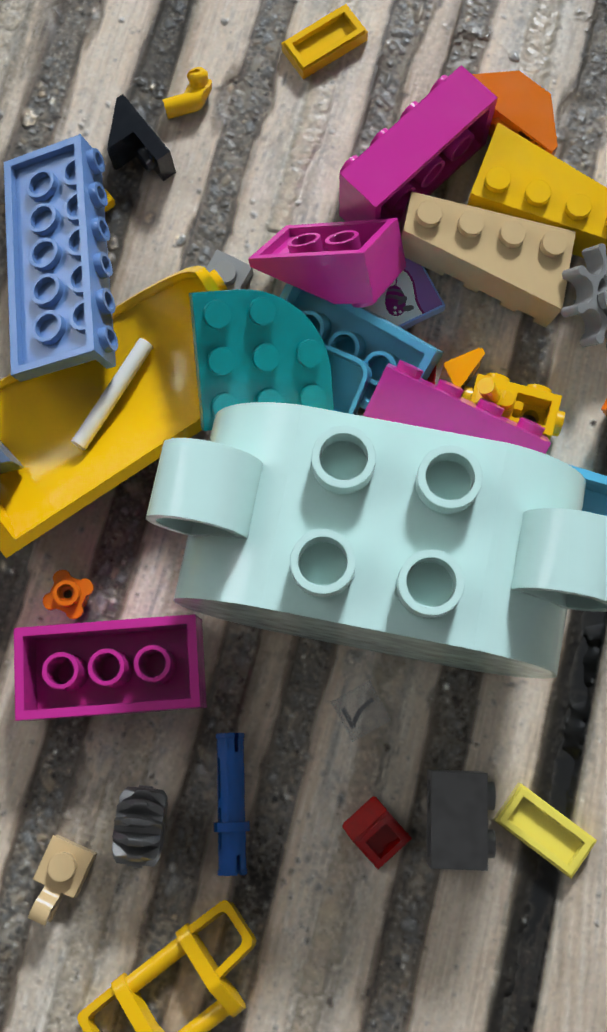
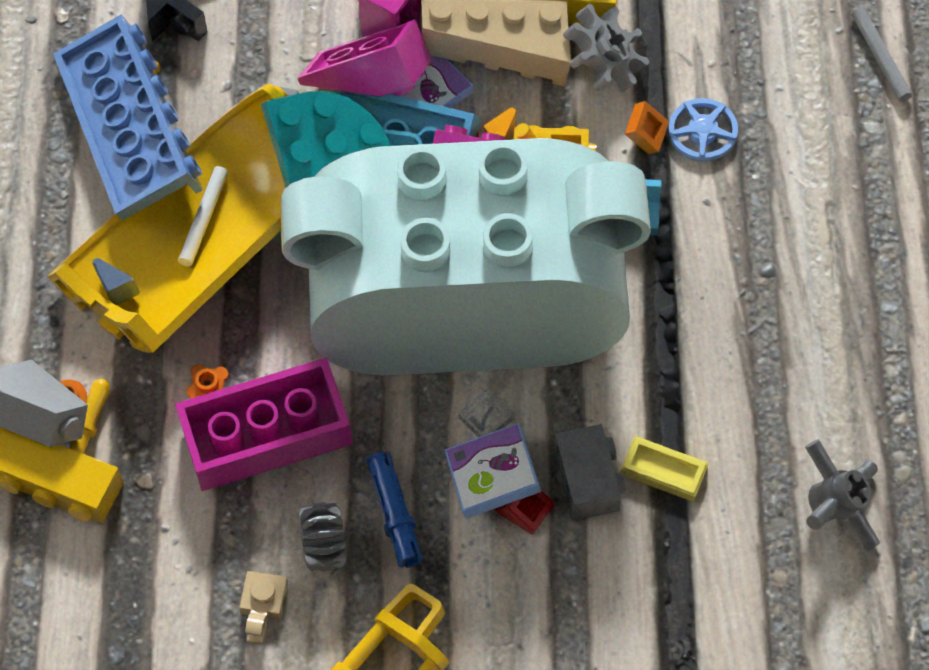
camera: 20 degrees left, 15 degrees down
none -> tile [445,423,541,519]

